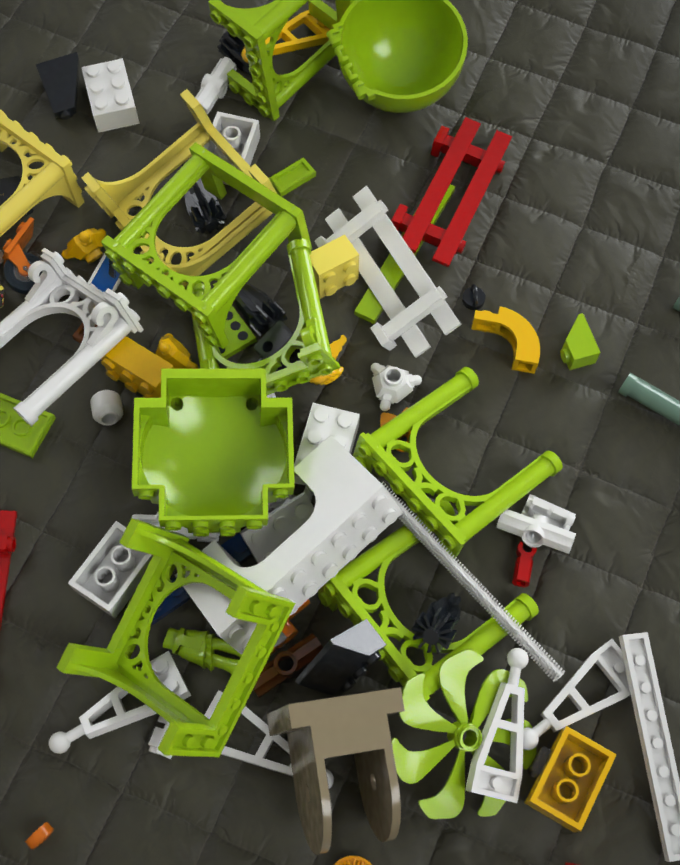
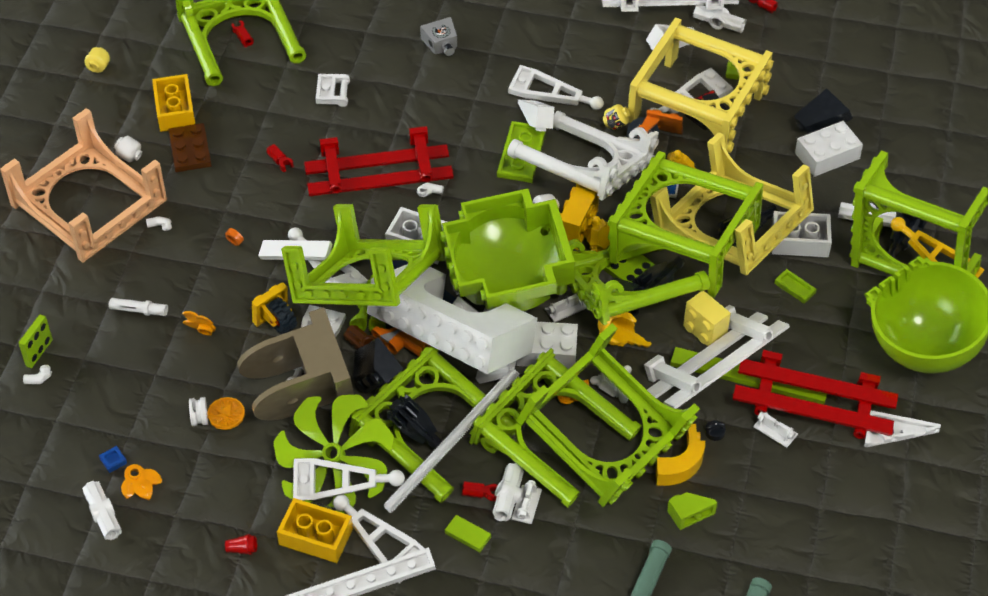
camera: 80 degrees right, 15 degrees down
none -> plate [252,282,297,334]
none -> white tile [258,240,333,260]
none -> white arm [417,183,444,197]
none -> lime tile [445,515,491,553]
none -> lime arch [516,323,700,507]
none -> white hinge [753,412,798,448]
none -> white wing [864,410,941,447]

